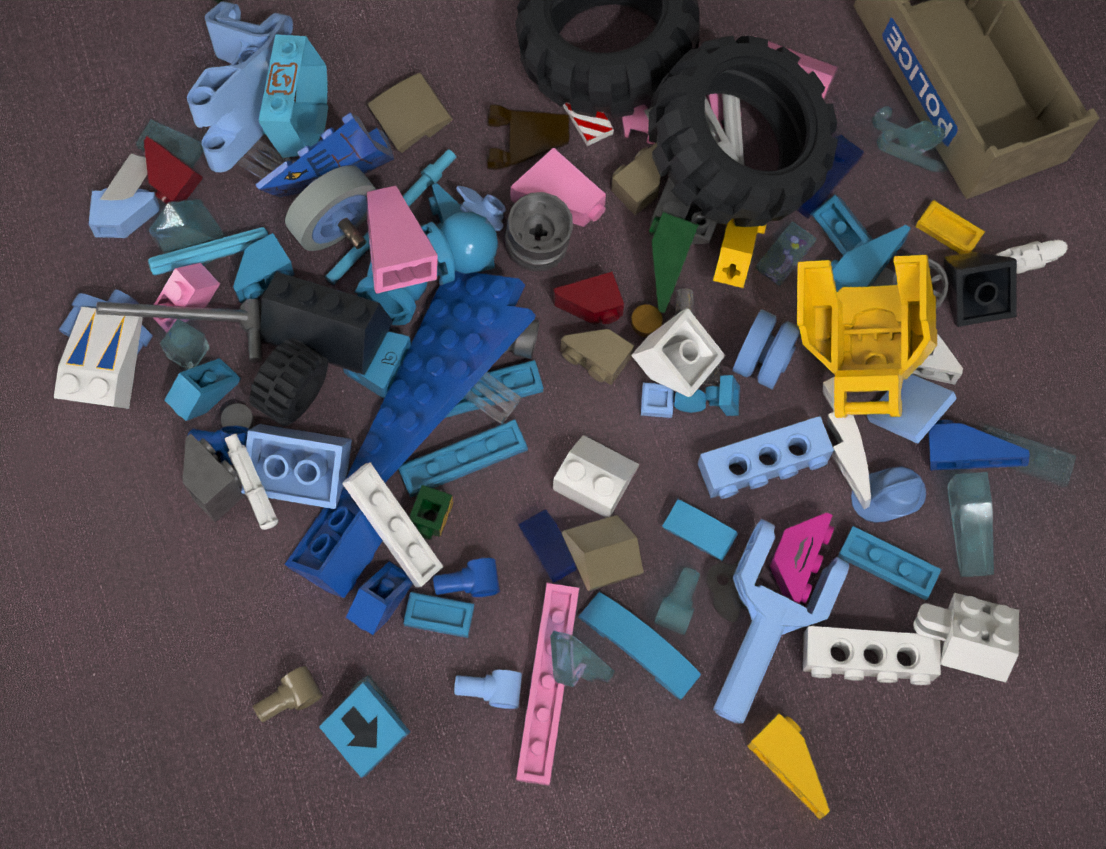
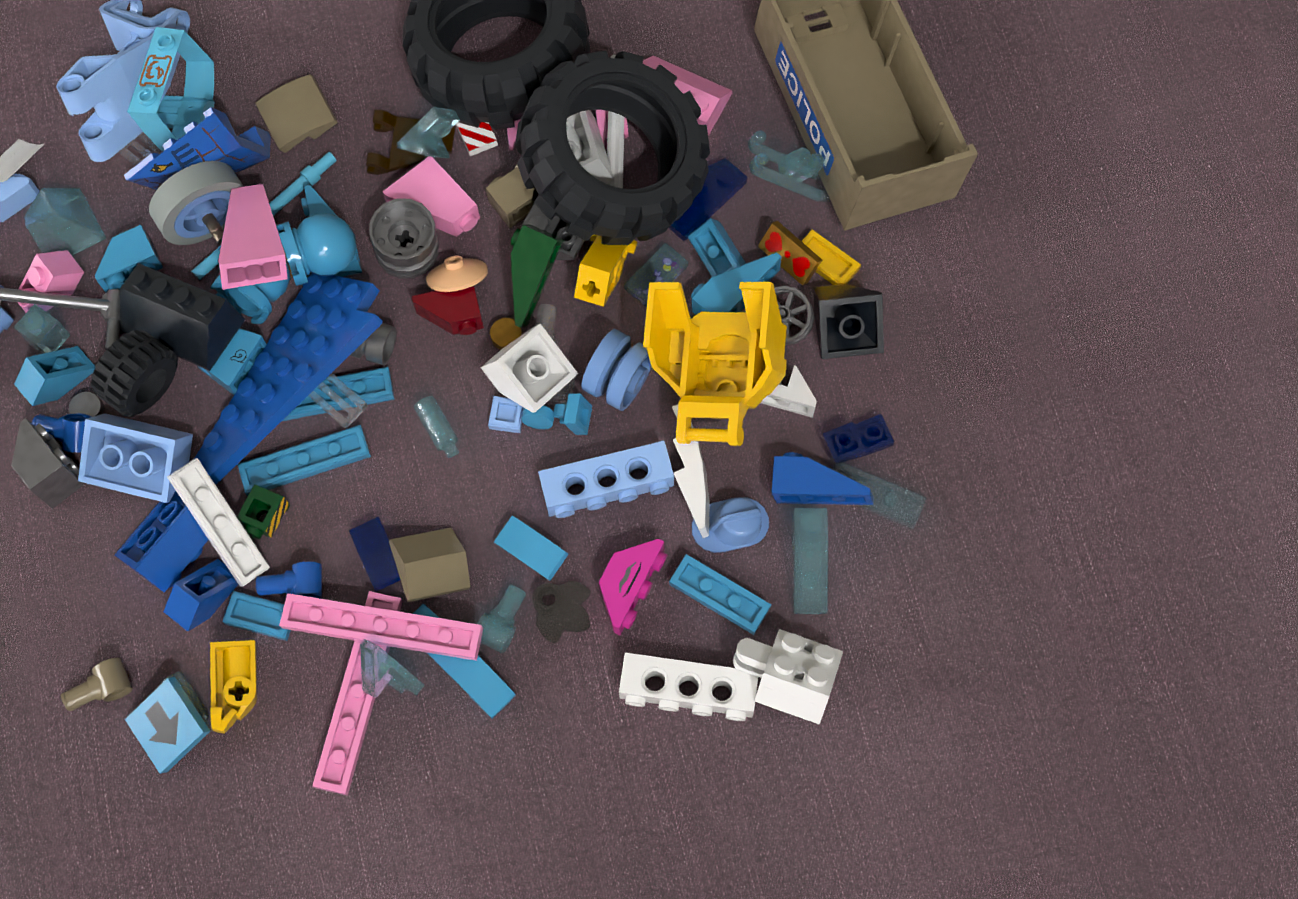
camera: 10 degrees right, 0 degrees up
clear light blue tile [136,120,203,169] -> none
dark red slope [144,136,204,206] -> none
medium azure axle [148,227,268,275] -> none
white piece [224,434,278,530] -> none
light blue pin [454,670,522,709] -> none
light blue plate [456,186,506,231] -> none
white slope [553,435,639,518] -> none
dark tan slope [560,329,634,385] -> none
light blue piece [713,519,849,724] -> none
yellow slope [747,713,830,819] -> none
light blue tile [867,374,957,444] -> none
white hinge [996,239,1068,274] -> none
none -> yellow piece [210,640,257,733]
none -> bright pink plate [279,593,484,661]
none -> clear light blue slope [397,107,460,159]
none -> clear light blue cylinder [414,396,459,458]
none -> light nougat dish [426,256,488,292]
none -> pearl gold tile [758,221,823,286]
none -> clear blue slope [823,414,895,464]

